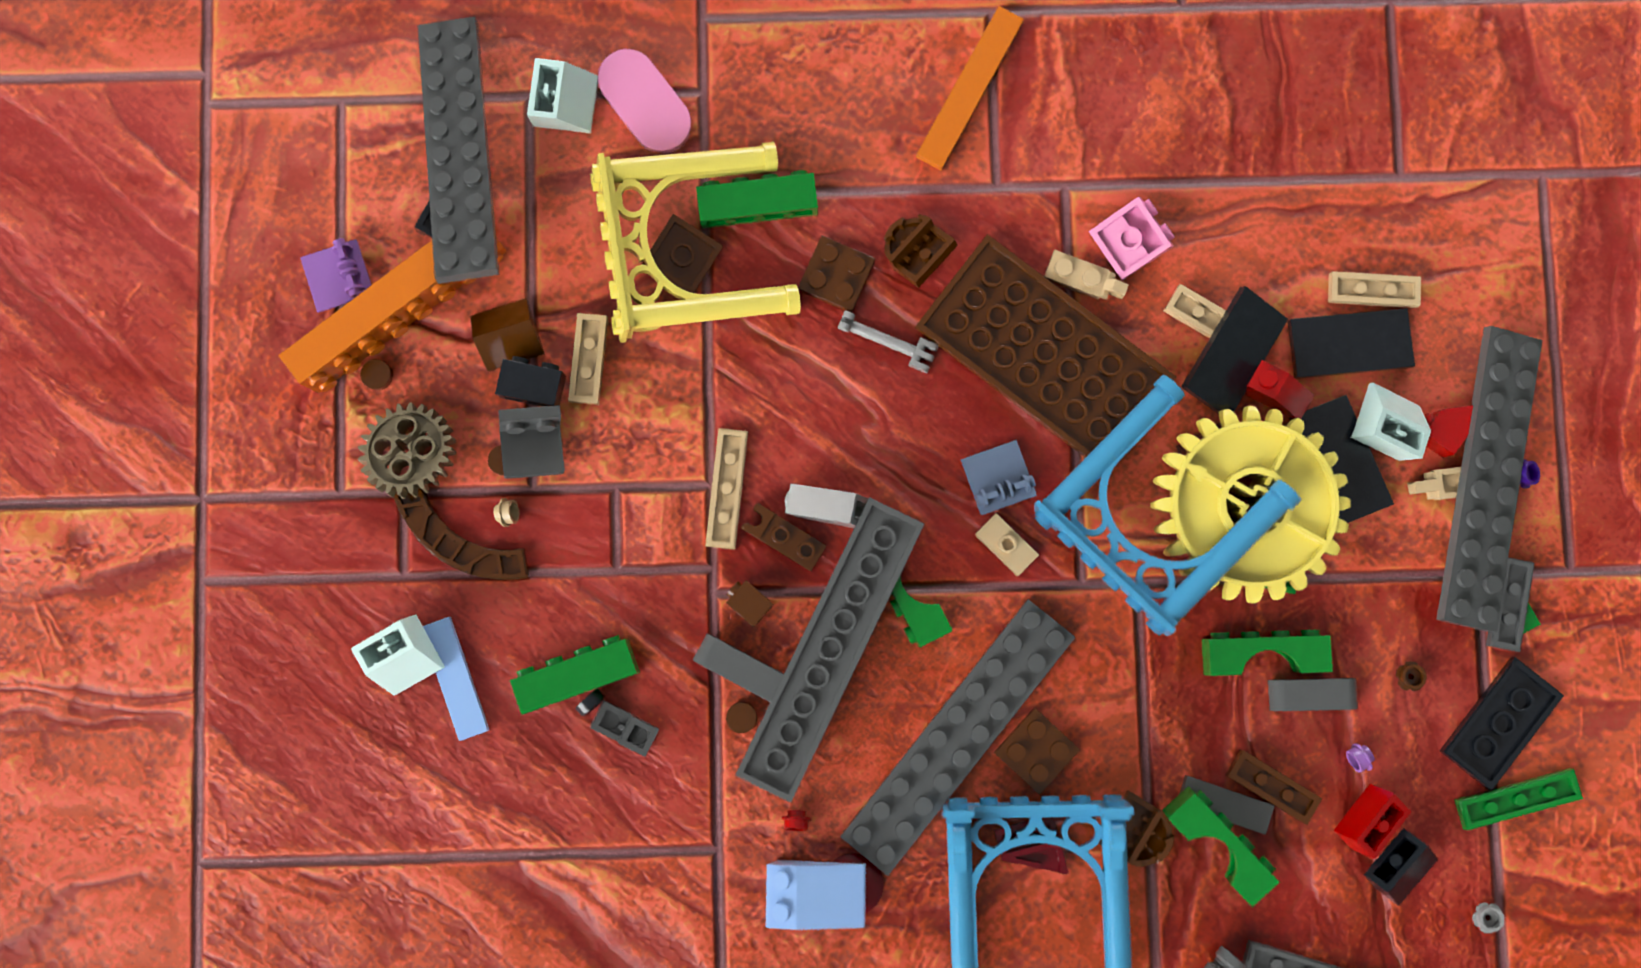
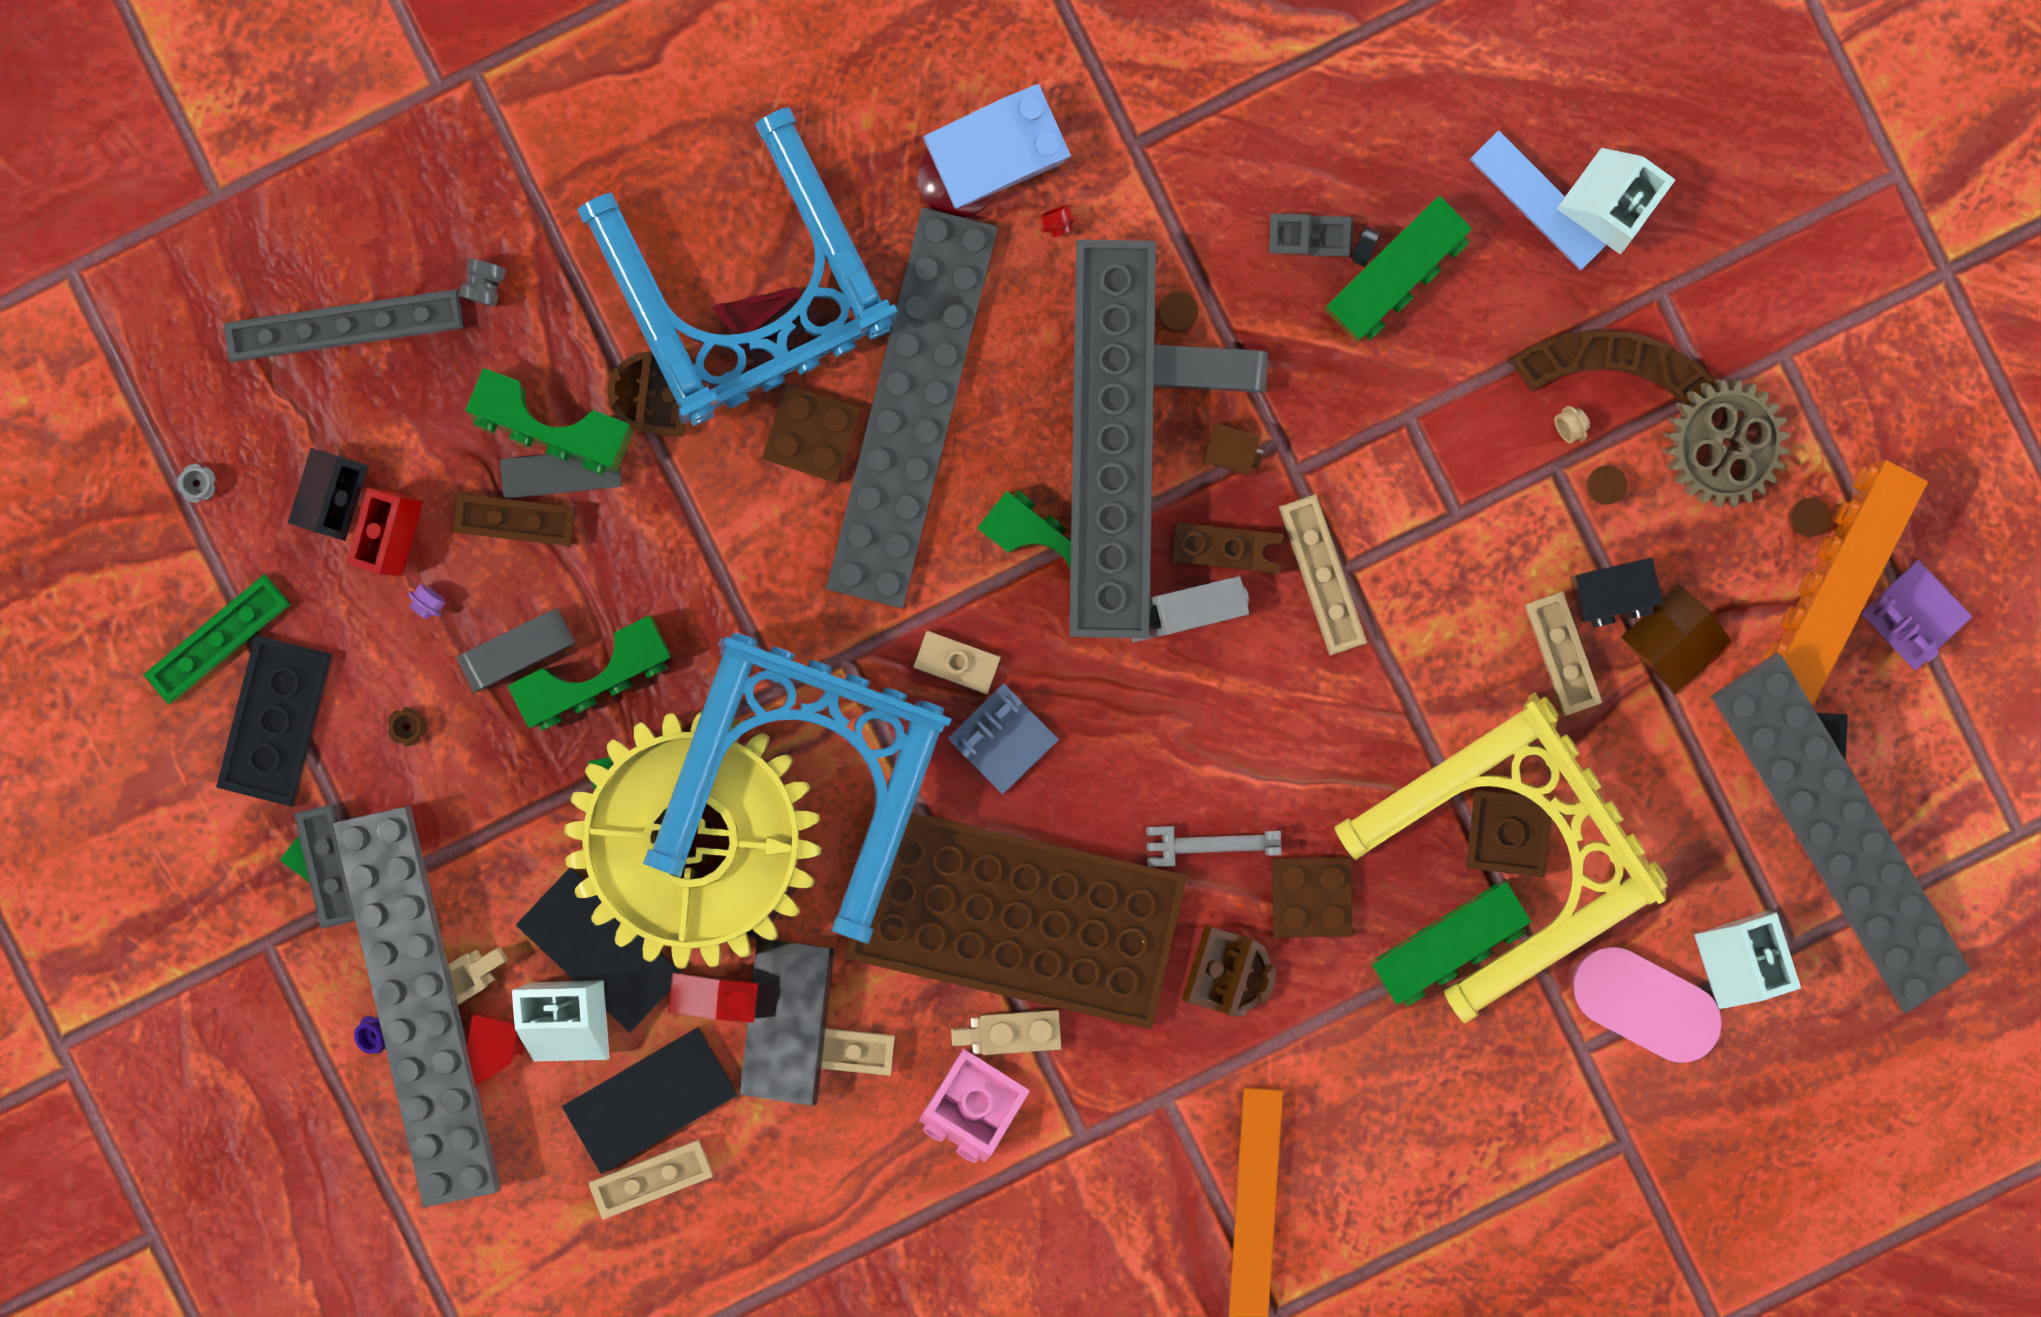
camera: 150 degrees right, 5 degrees up
dark grey bracket [499,405,565,479] -> none

